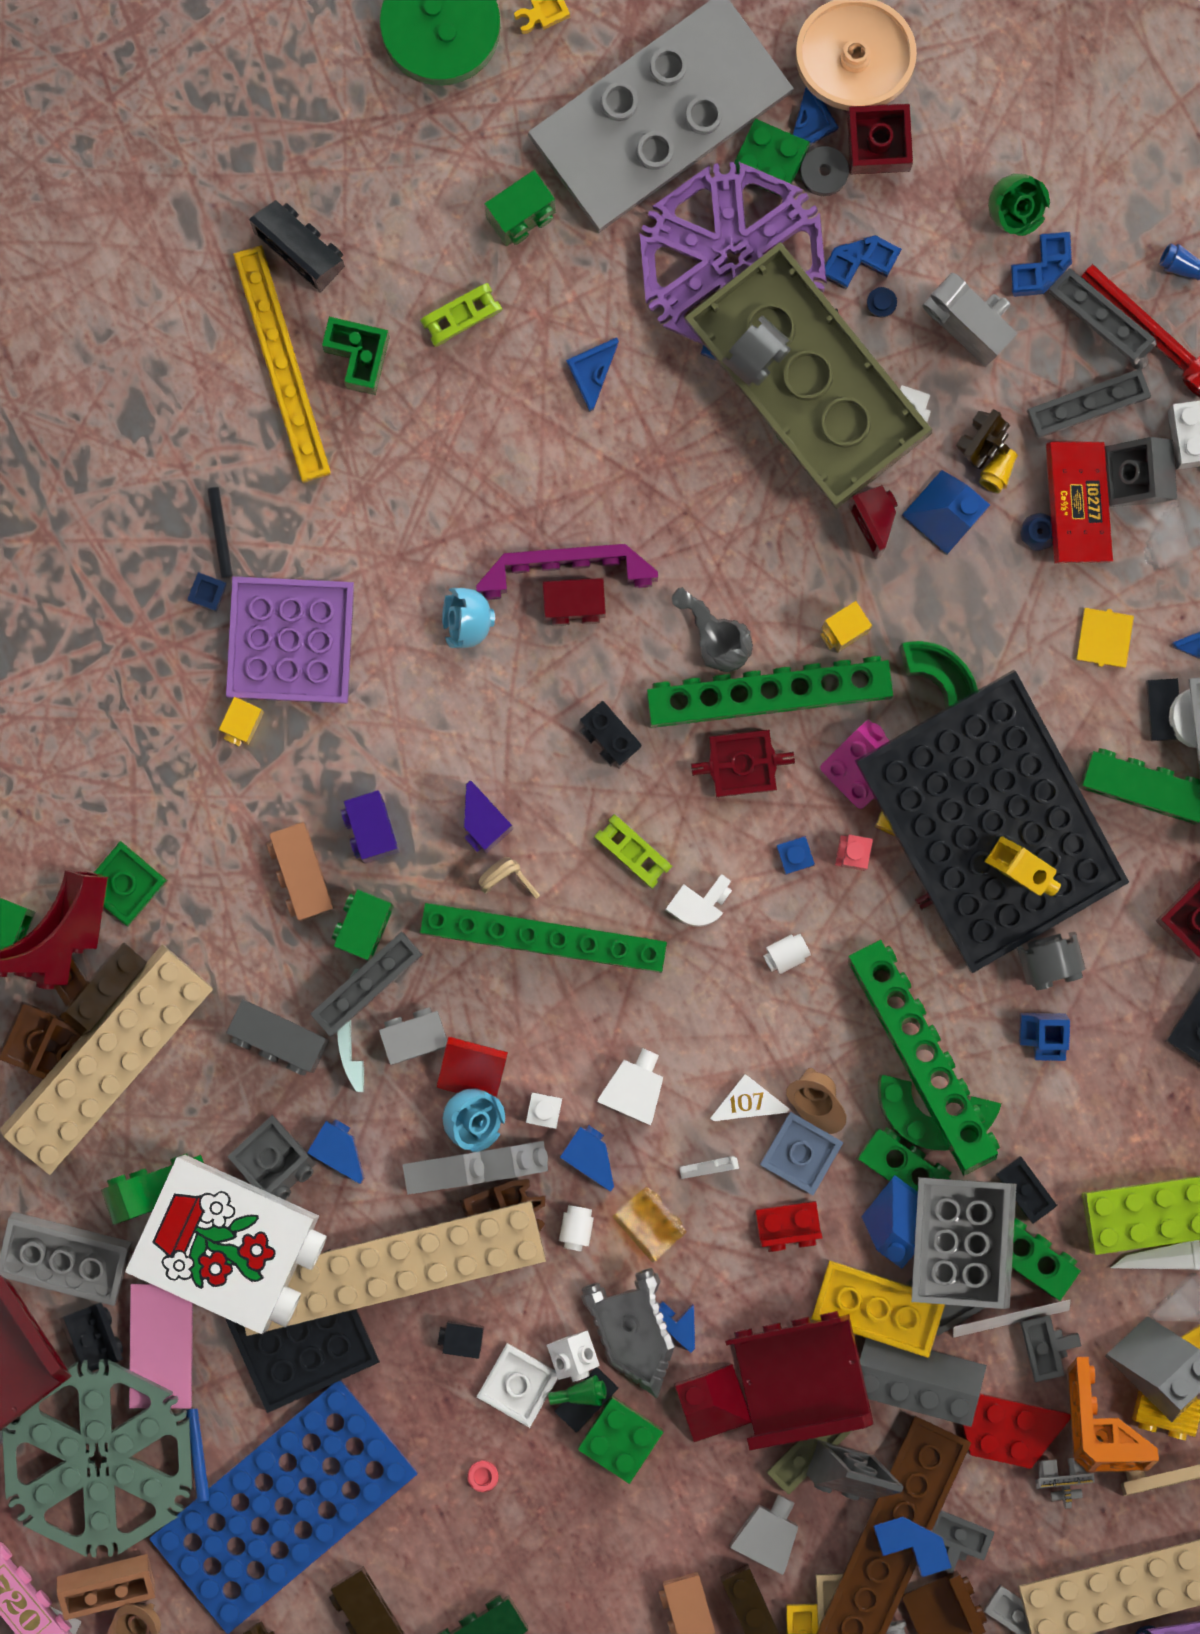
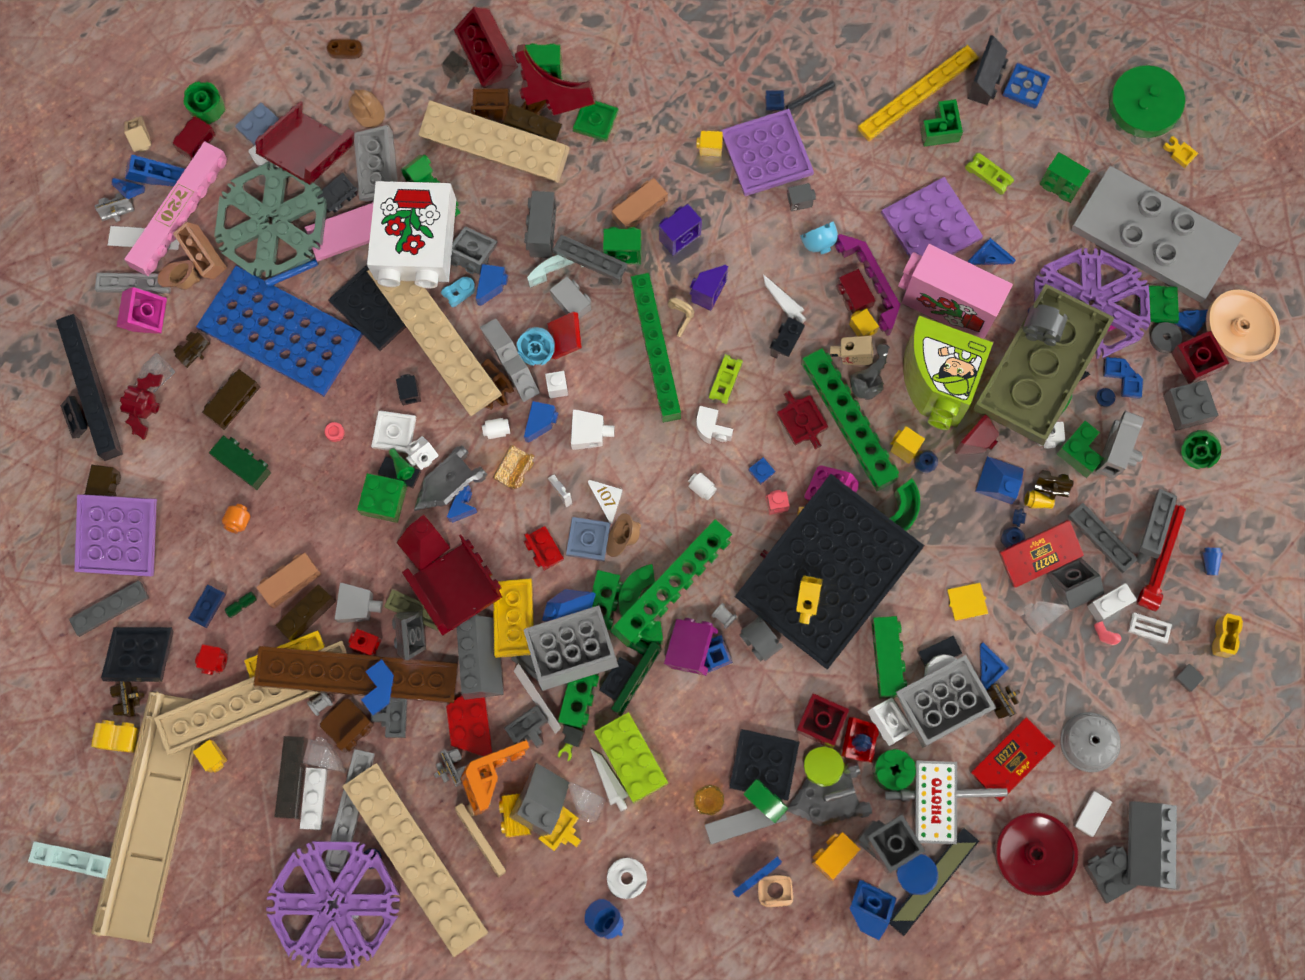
camera: 75 degrees right, 10 degrees down
blue tile [1011,232,1072,297] -> none
none -> red brick [349,629,382,656]
none -> medium azure plate [441,277,475,307]
none -> pearl dark grey piece [558,725,585,761]
none -> dark green piece [611,640,662,716]
none -> magenta panel [664,618,718,676]
none -> light grey bush [711,603,737,629]
none -> white bar [763,275,806,323]
none -> dark grey brick [787,183,816,212]
none -> tan torso [830,336,874,366]
none -> yellow brick [849,308,879,337]
none -> medium lavender plate [881,177,983,258]
none -> bright pink brick [898,244,1013,339]
none -> lime brick [903,316,993,430]
none -> dark blue plate [914,450,938,473]
none -> blue piece [1002,63,1051,109]
none -> dark blue plate [1012,508,1027,527]
none -> green brick [1057,421,1104,478]
none -> dark grey brick [1163,380,1219,431]

